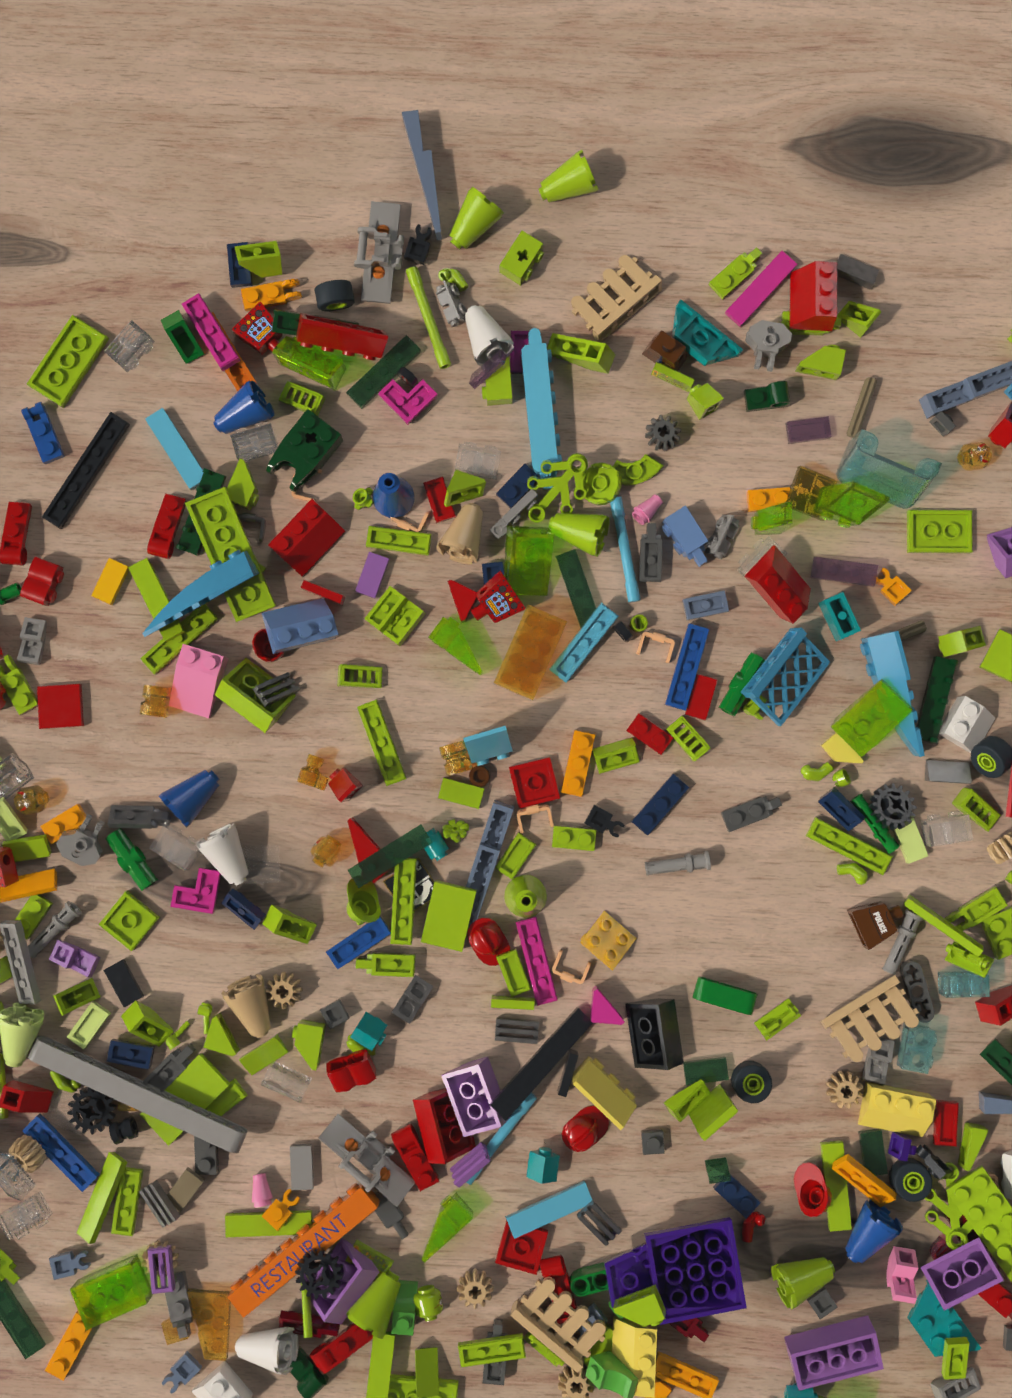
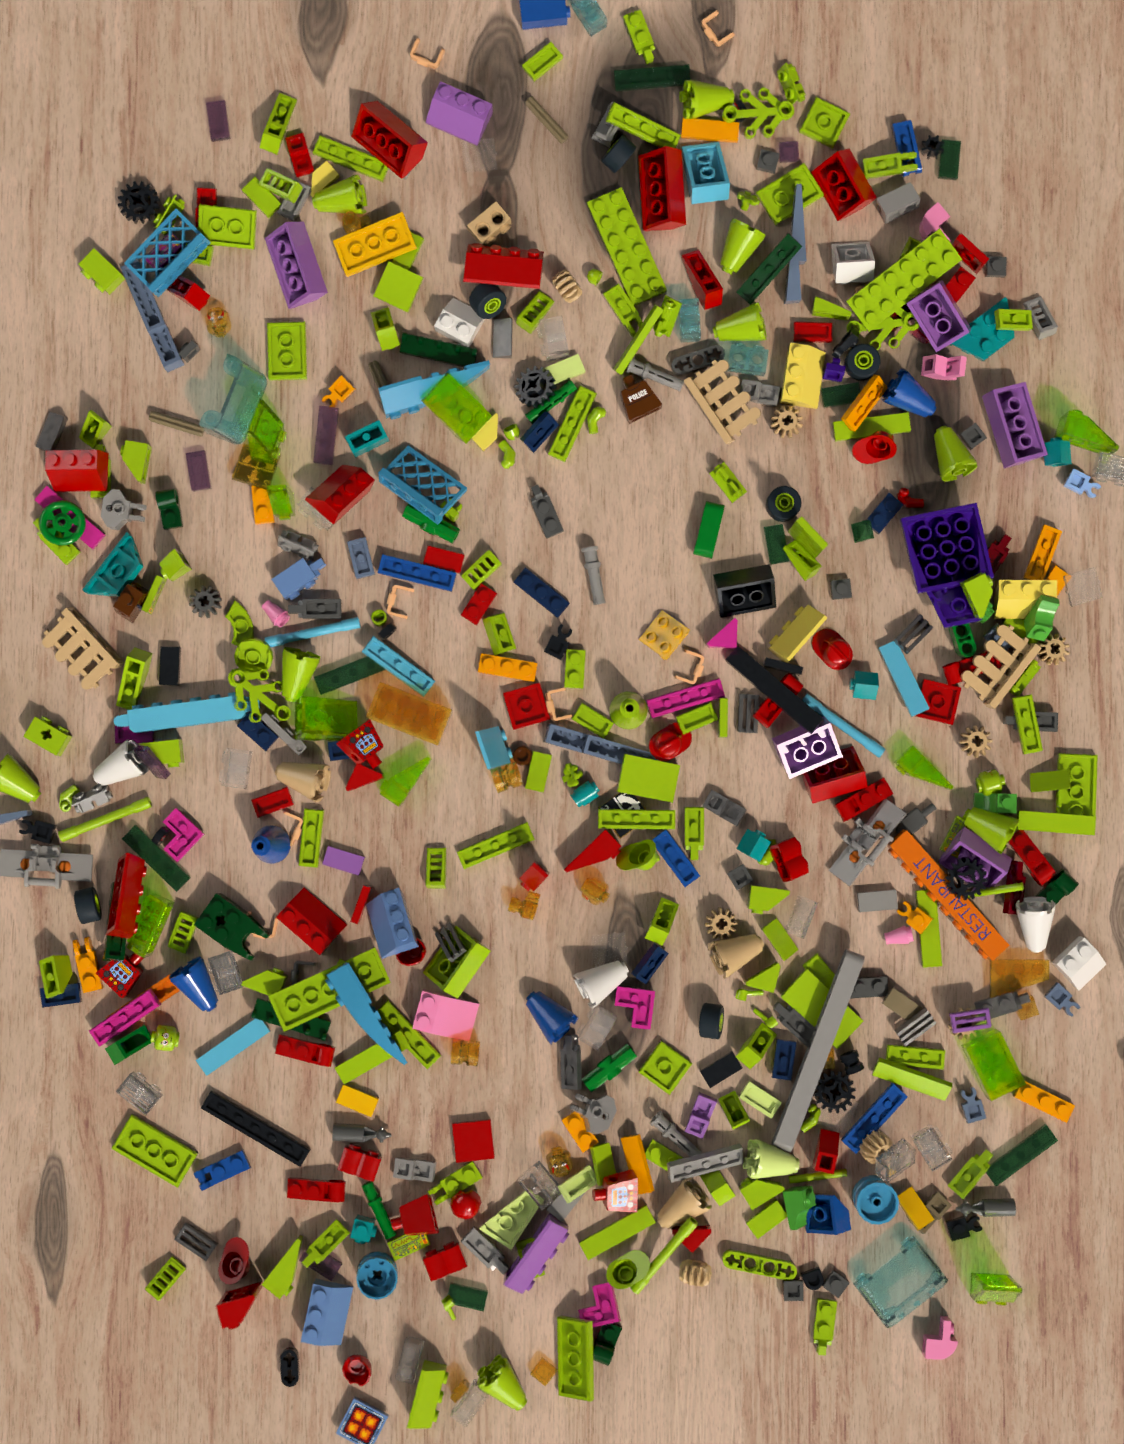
camera: 95 degrees left, 0 degrees up
clear green tile [348,824,432,888] -> none
lime plate [353,487,373,510] -> none
lime slope [364,586,426,646] -> none
lime slope [444,470,486,507] -> none
medium lavender tile [450,1142,491,1188] -> none
none -> green plate [39,500,86,546]
none -> lime head [150,1025,180,1051]
none -> black tile [159,646,181,686]
none -> dark grey wheel [332,1123,392,1143]
none -> black wheel [699,1003,724,1039]
none -> lime cone [713,302,767,341]
none -> red plate [752,672,804,728]

